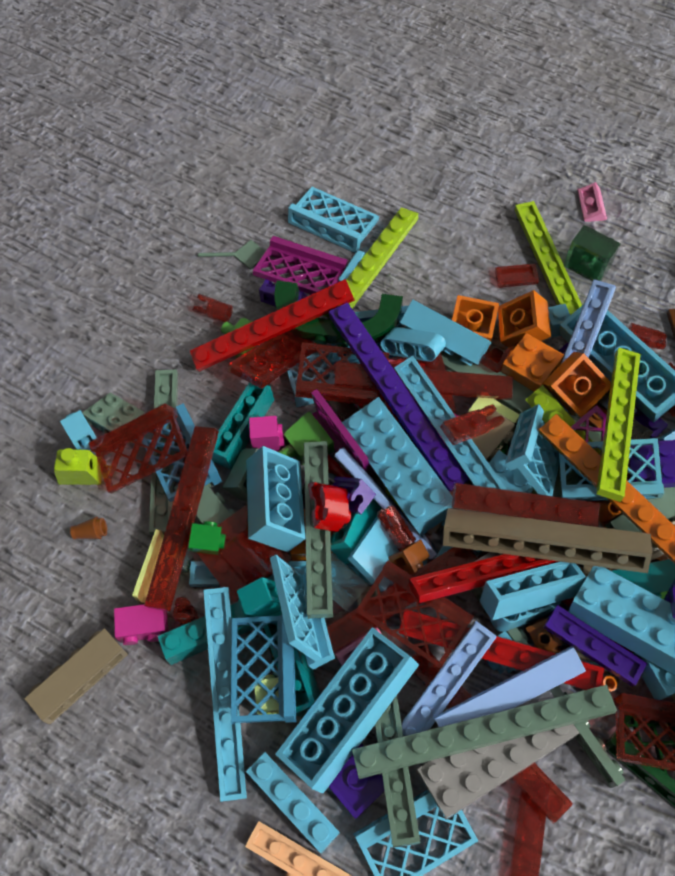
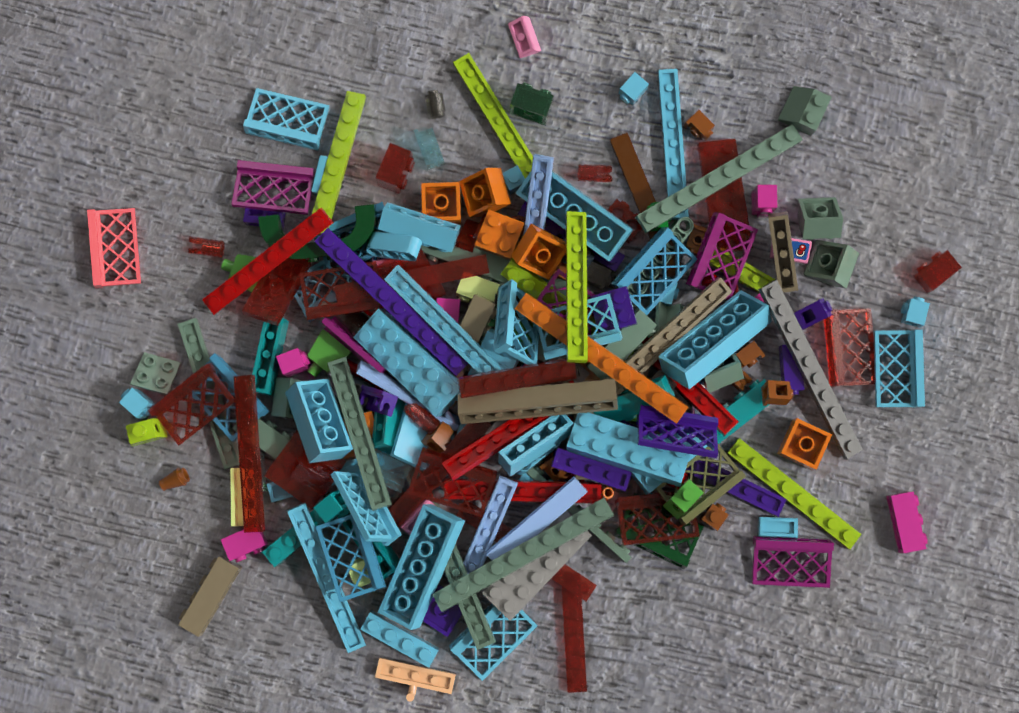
camera: 20 degrees left, 20 degrees up
clear red hinge [173,597,199,626] -> none
green brick [188,521,226,555] -> none
sand green piece [197,240,266,270] -> none
red cylinder [308,482,351,532] -> none
clear red hinge [440,404,505,445] -> none
clear red tile [494,264,539,288] -> none
none -> coral fence [87,208,141,288]
none -> clear red brick [376,143,415,194]
none -> clear light blue panel [414,128,445,170]
none -> clear smoke brick [424,90,446,119]

